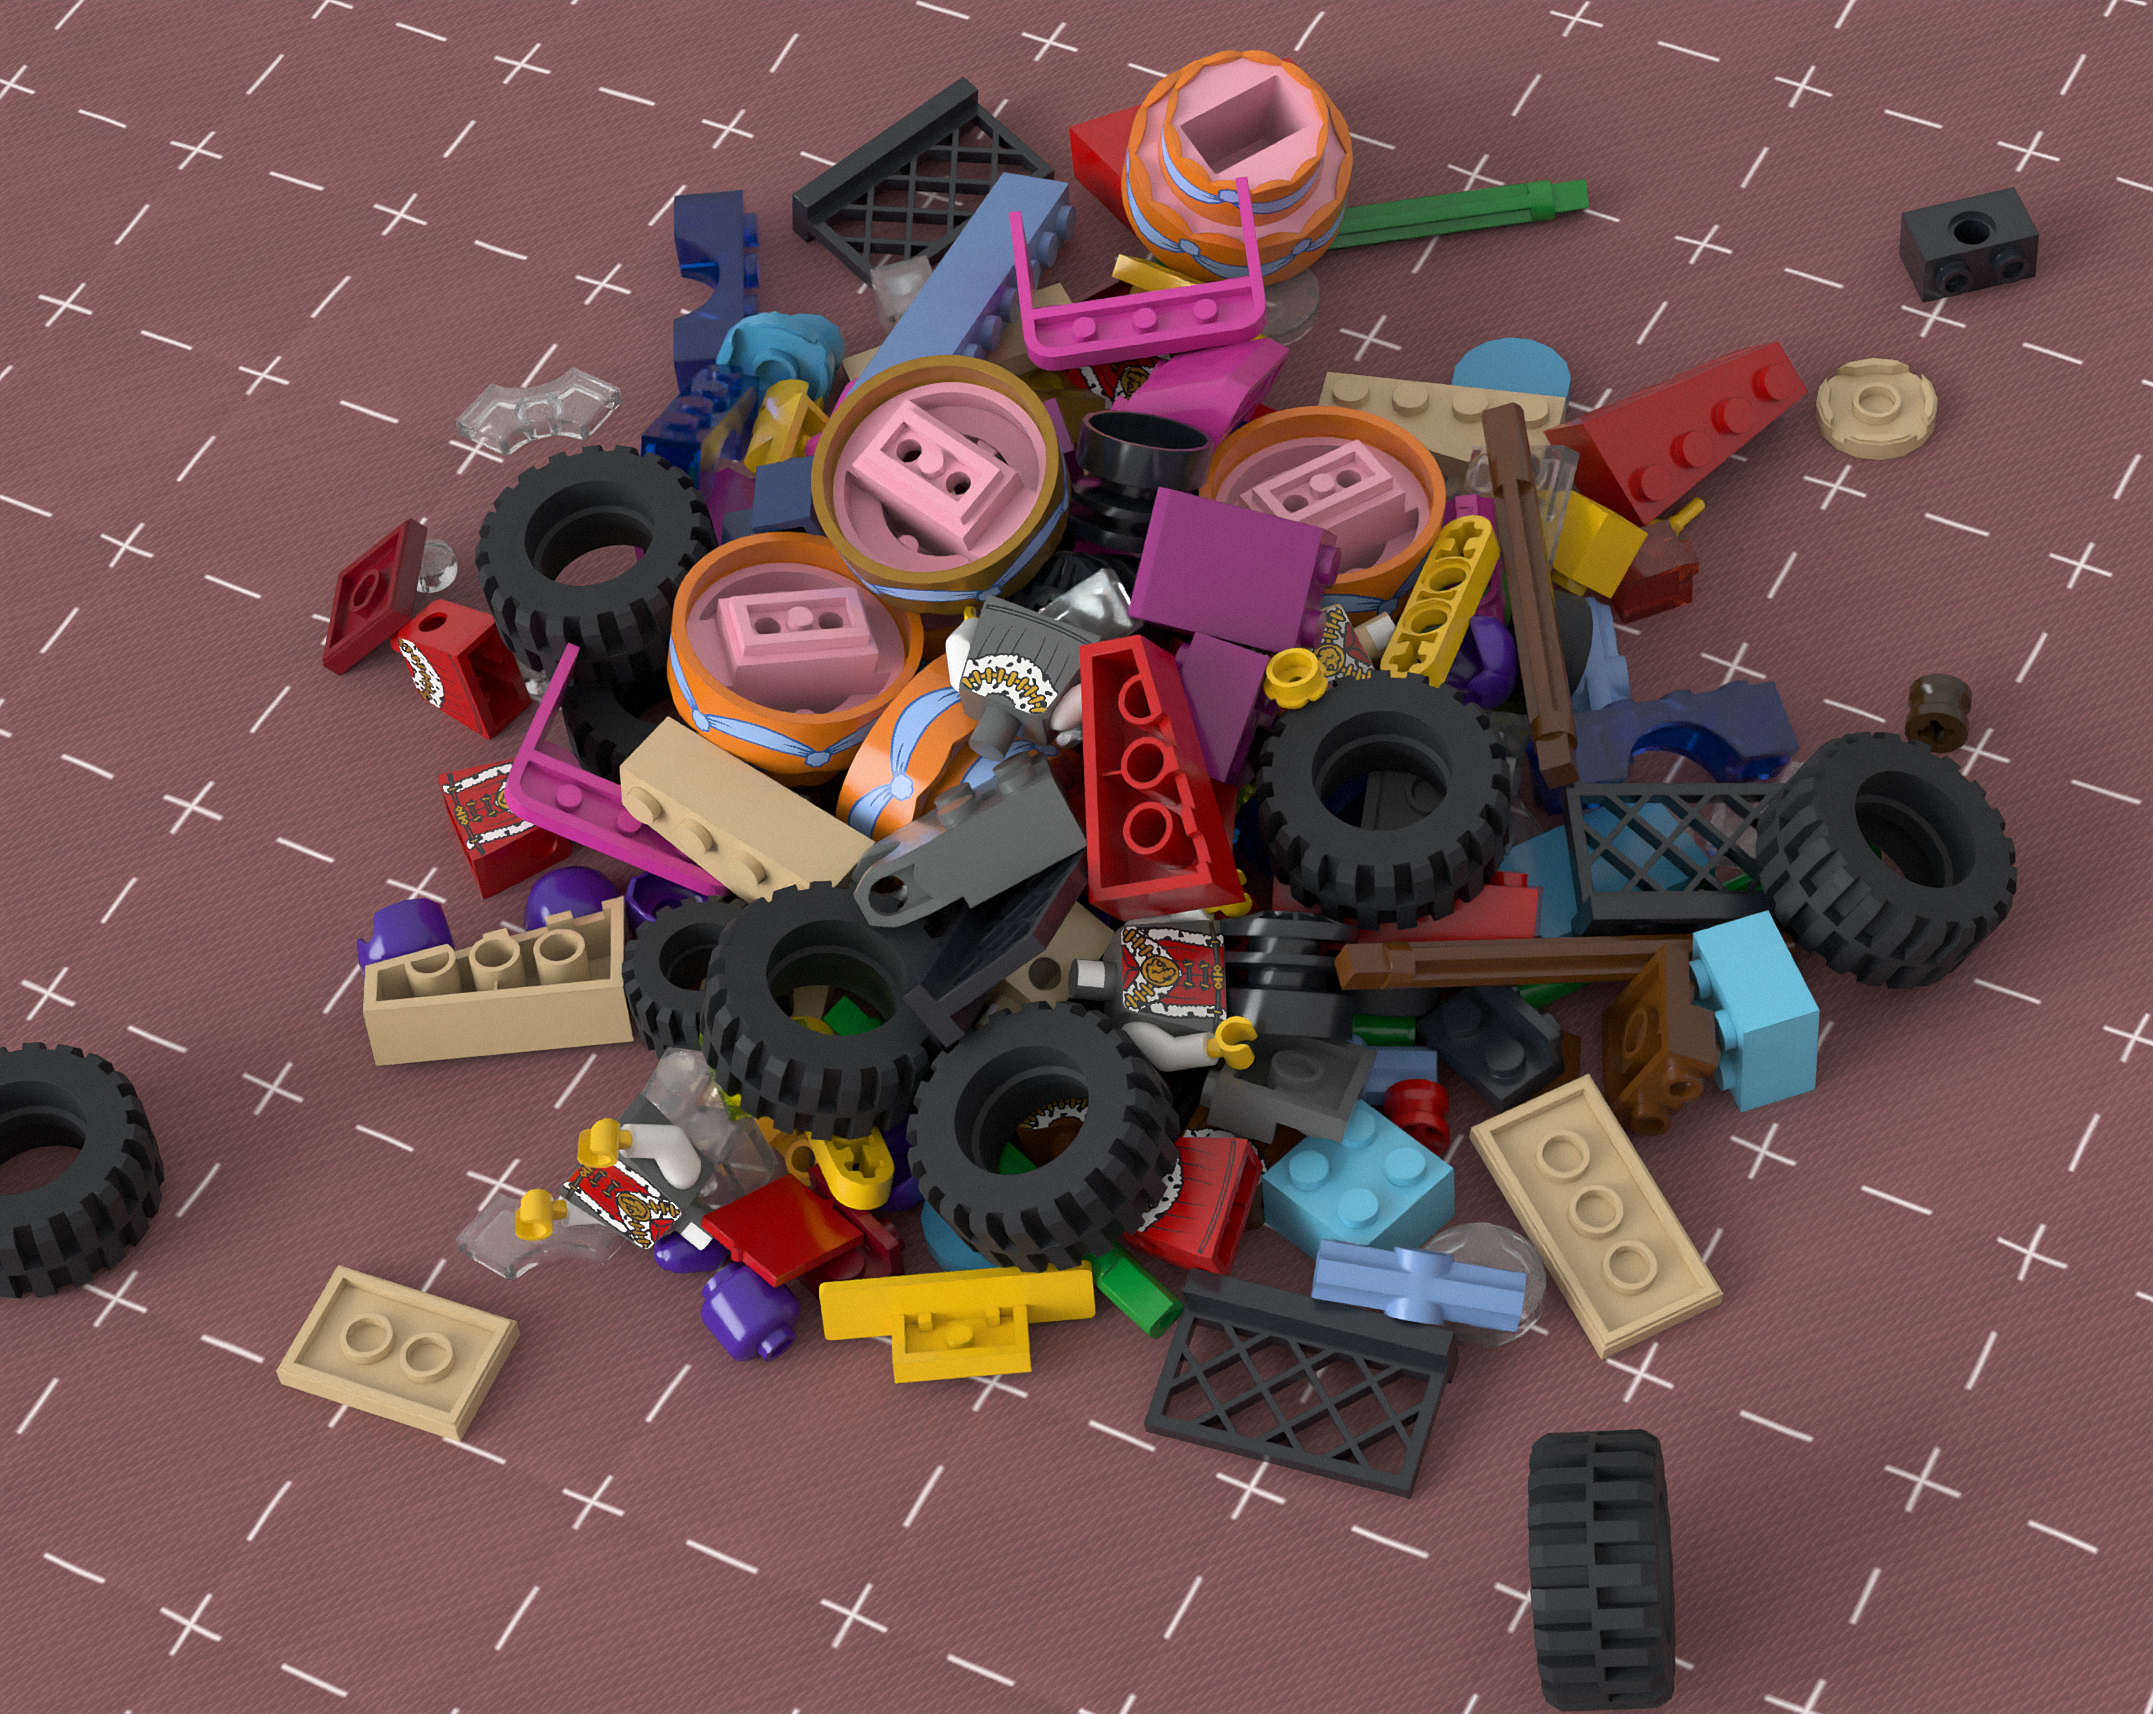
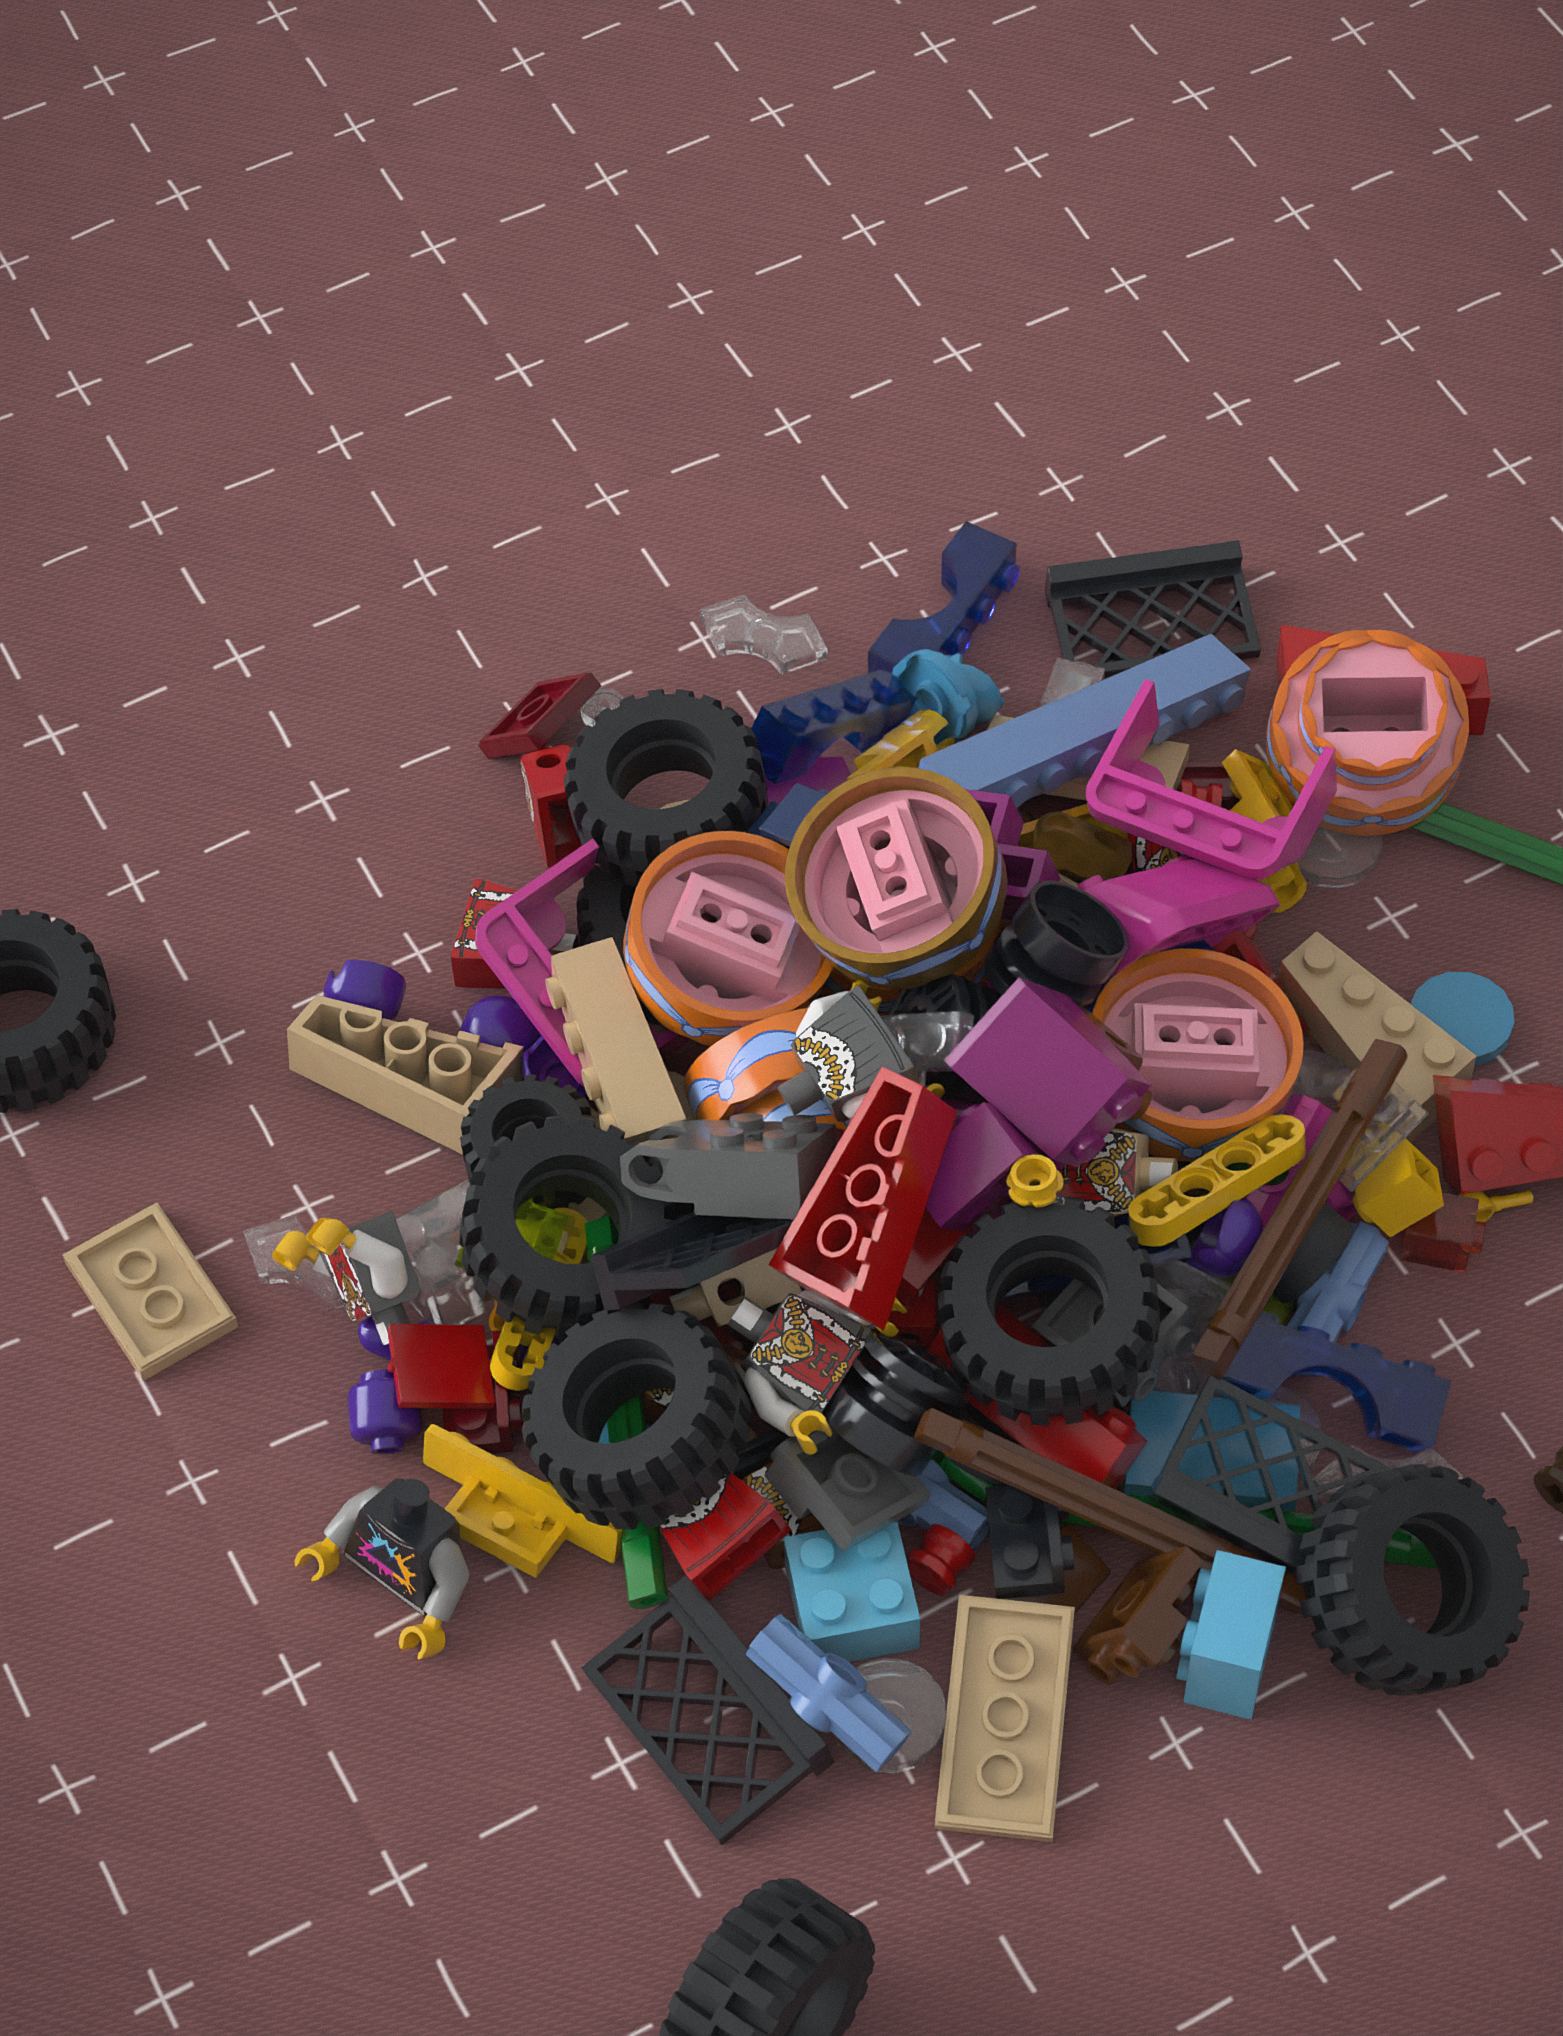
camera: 30 degrees right, 5 degrees up
none -> torso [295,1479,469,1660]

